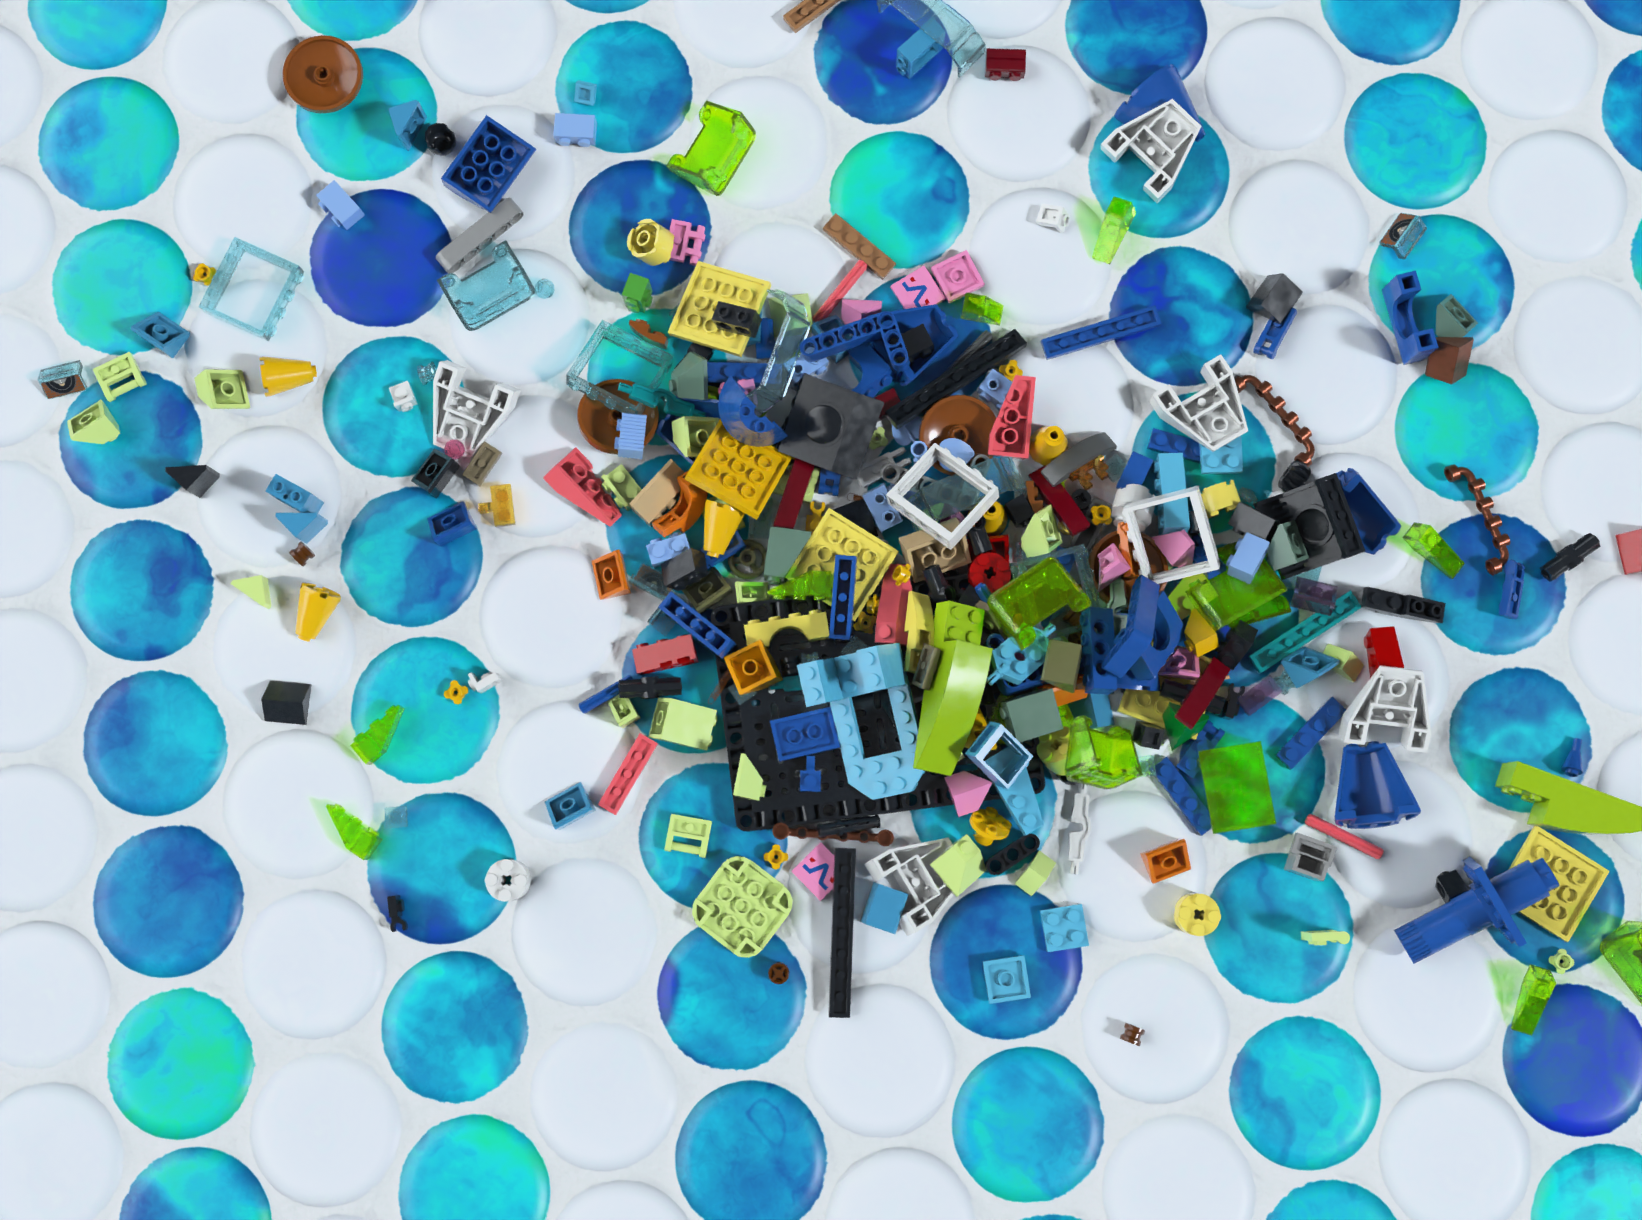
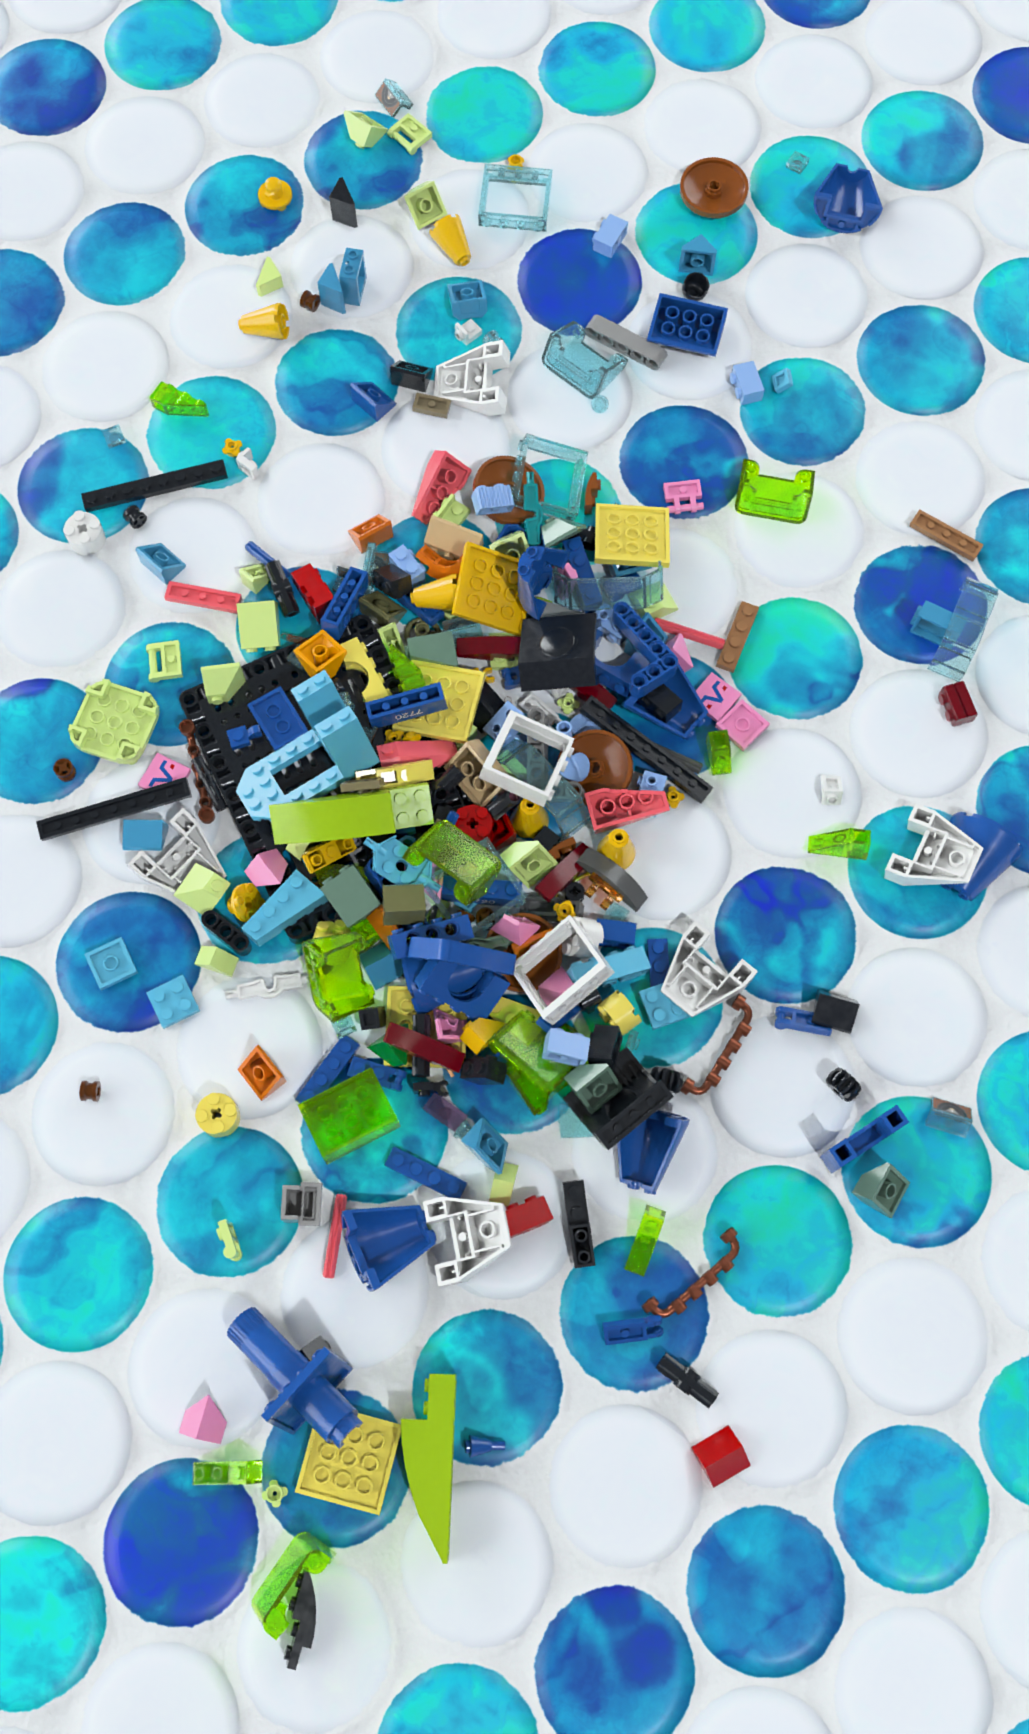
camera: 70 degrees right, 10 degrees down
dark azure slope [131,312,190,358] -> none
black slope [261,681,312,725] -> none
clear neon green slope [326,803,383,860] -> none
black plate [387,895,408,932] -> none
clear pink plate [445,439,465,460] -> none
clear yellow plate [478,484,516,527] -> none
bright green brick [622,273,653,313] -> none
light yellow brick [627,219,674,266] -> none
black brick [712,301,762,338] -> none
yellow plate [764,844,788,869] -> none
yellow plate [892,564,911,586] -> none
dark azure window [965,721,1033,789] -> none
blue plate [1040,305,1162,360] -> none
teal plate [1248,590,1361,674] -> none
slope [1290,576,1338,616] -> none
copper slope [1425,337,1474,385] -> none
none -> black plate [81,459,228,512]
none -> black wheel [123,505,147,529]
none -> bright pink slope [179,1395,227,1444]
none -> yellow plate [258,177,292,211]
none -> dark azure slope [447,280,488,321]
none -> black gear [826,1067,862,1102]

